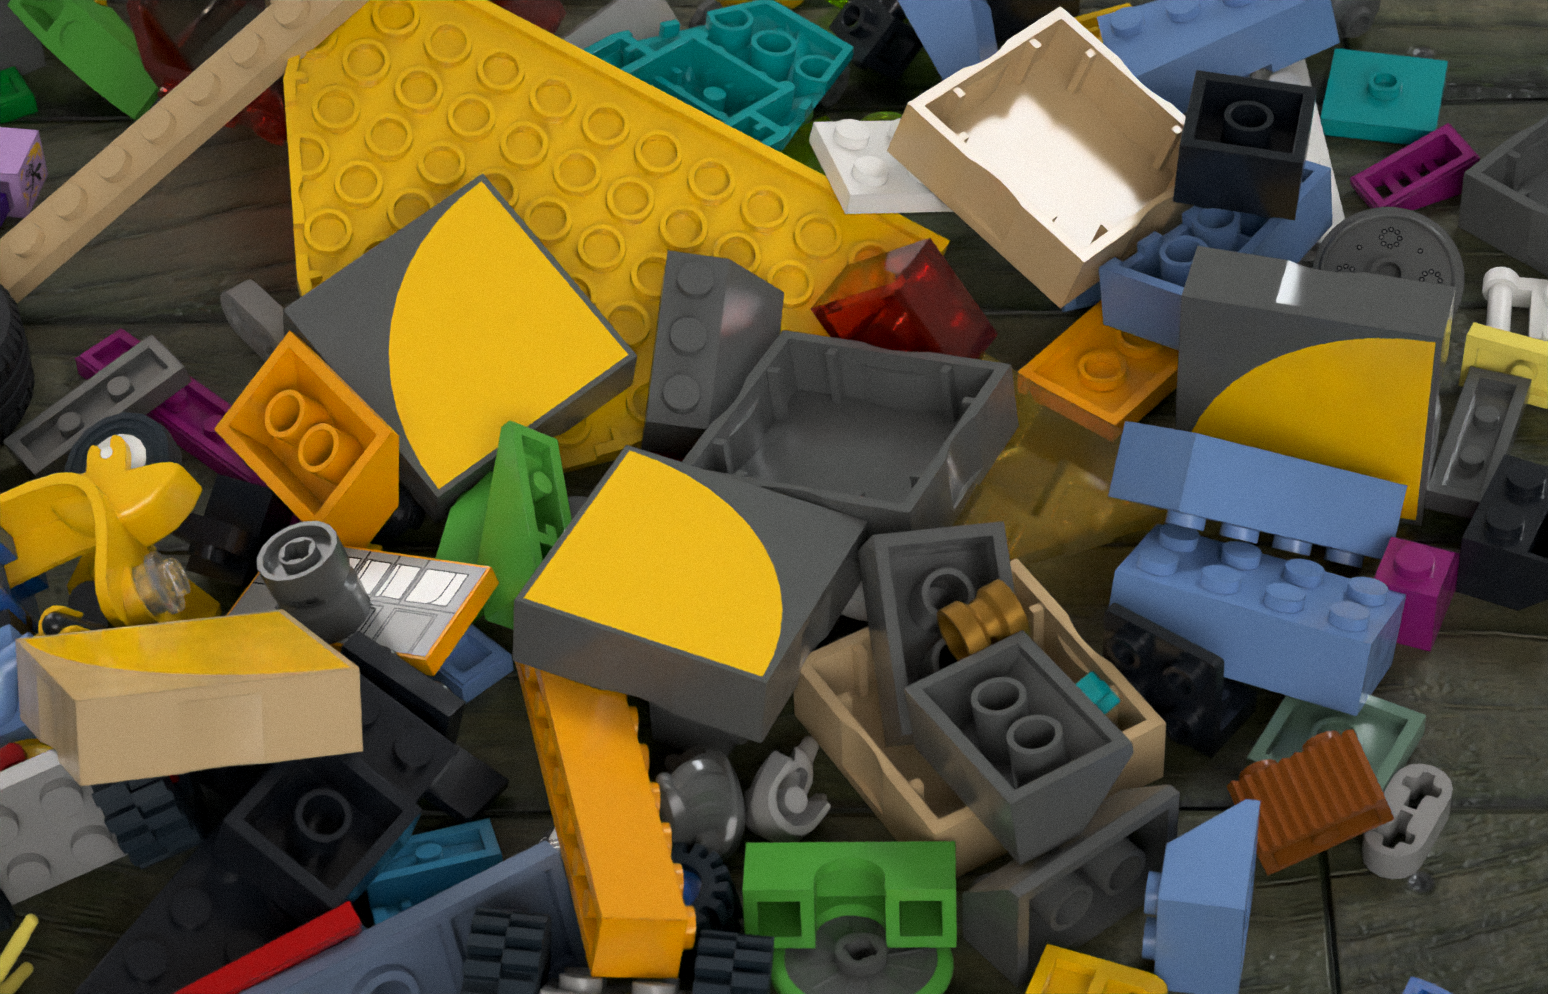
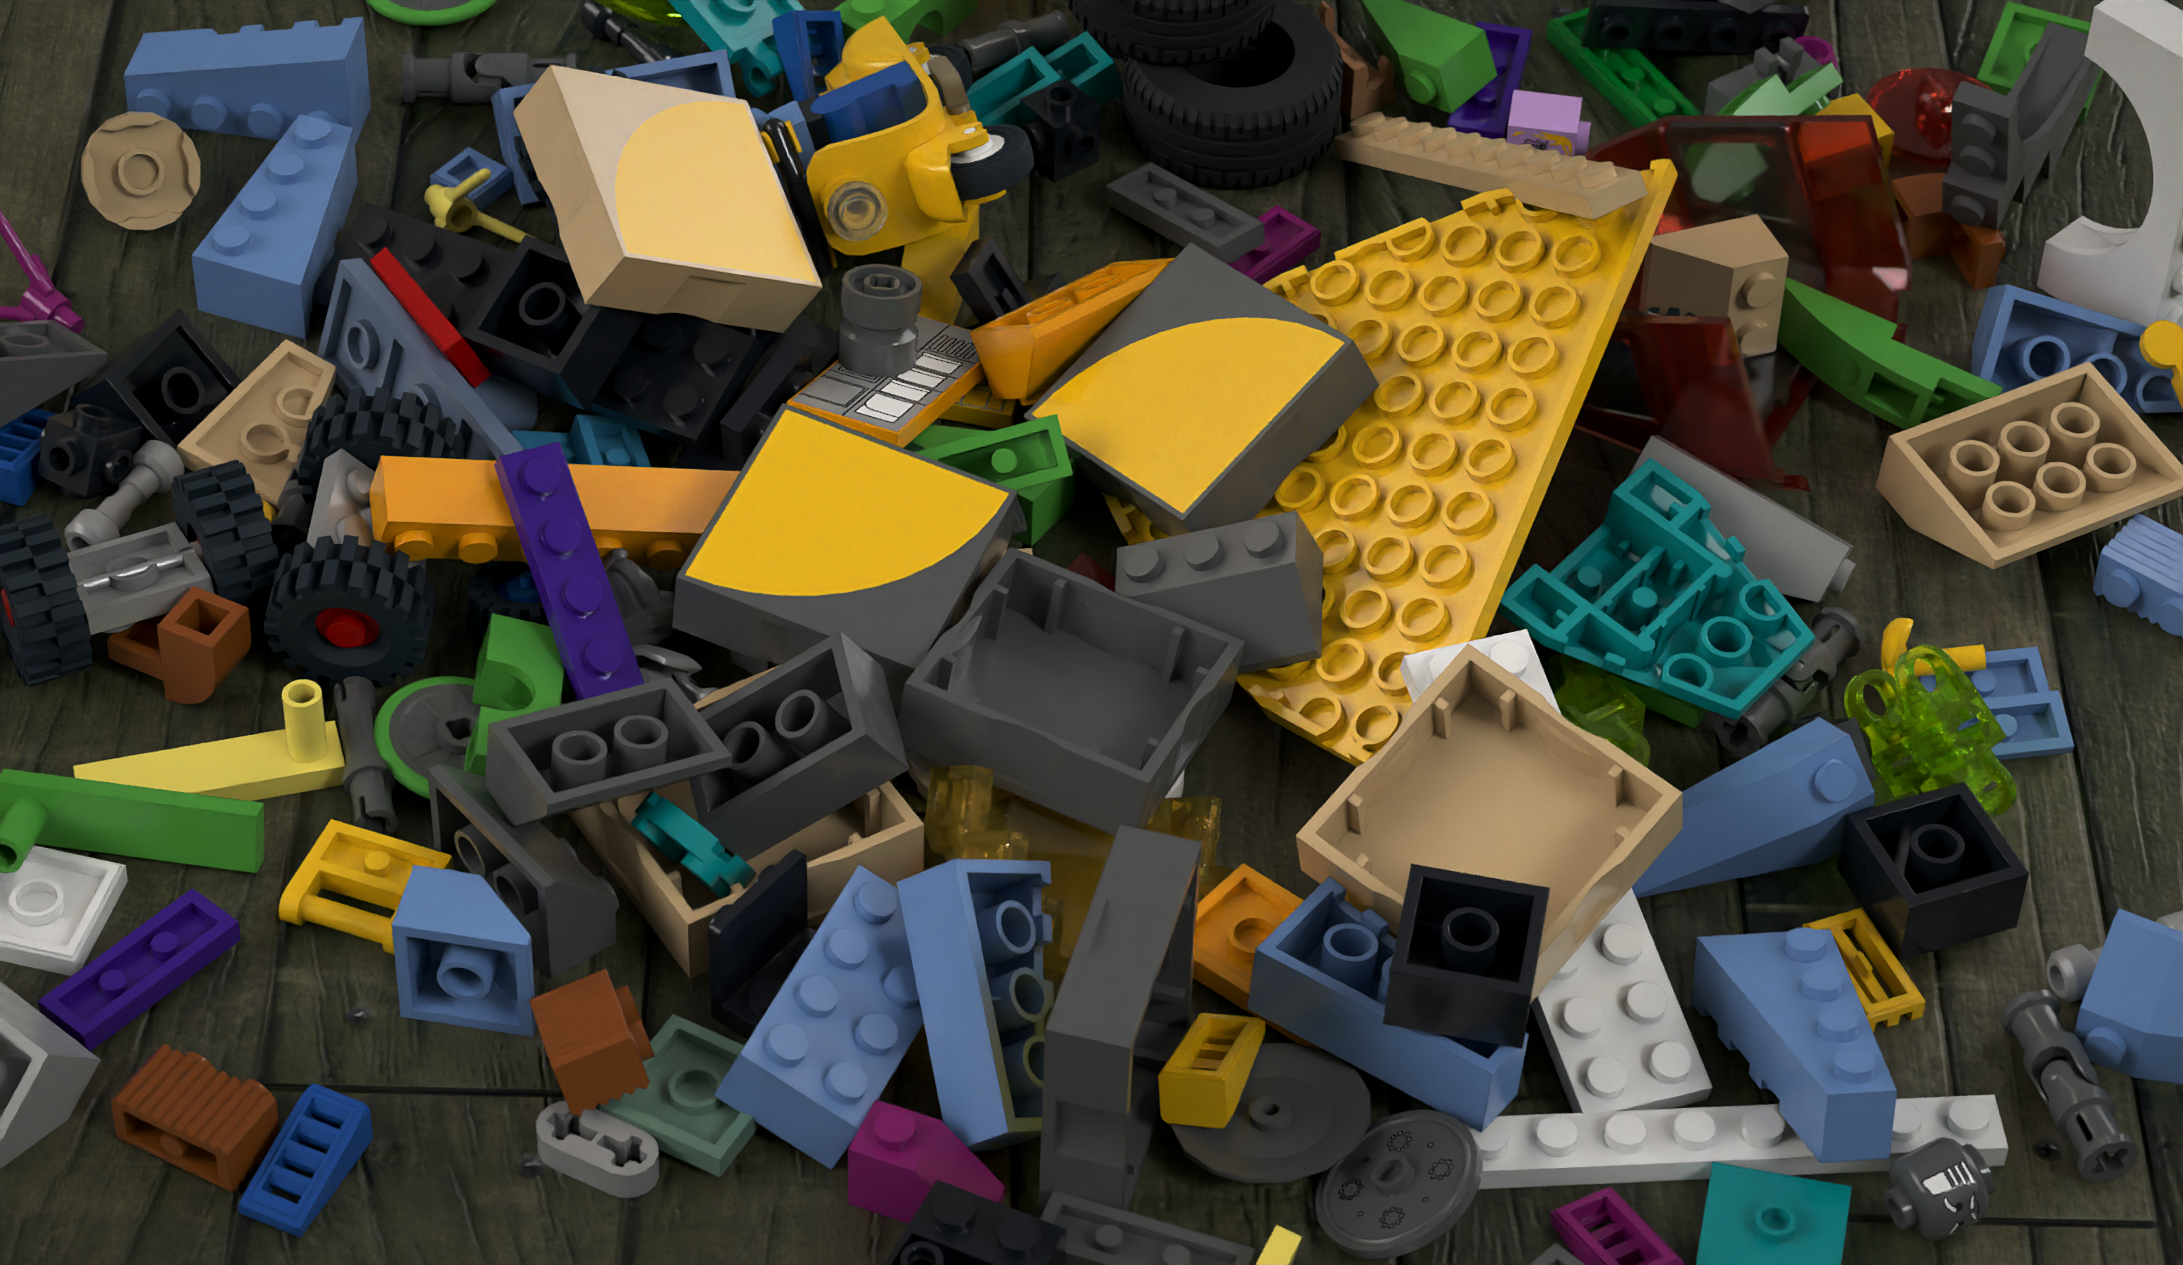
camera: 85 degrees right, 0 degrees up
clear red brick [810,238,998,359] -> none
pearl gold wheel [937,579,1031,662] -> none
none -> dark purple plate [494,442,645,701]

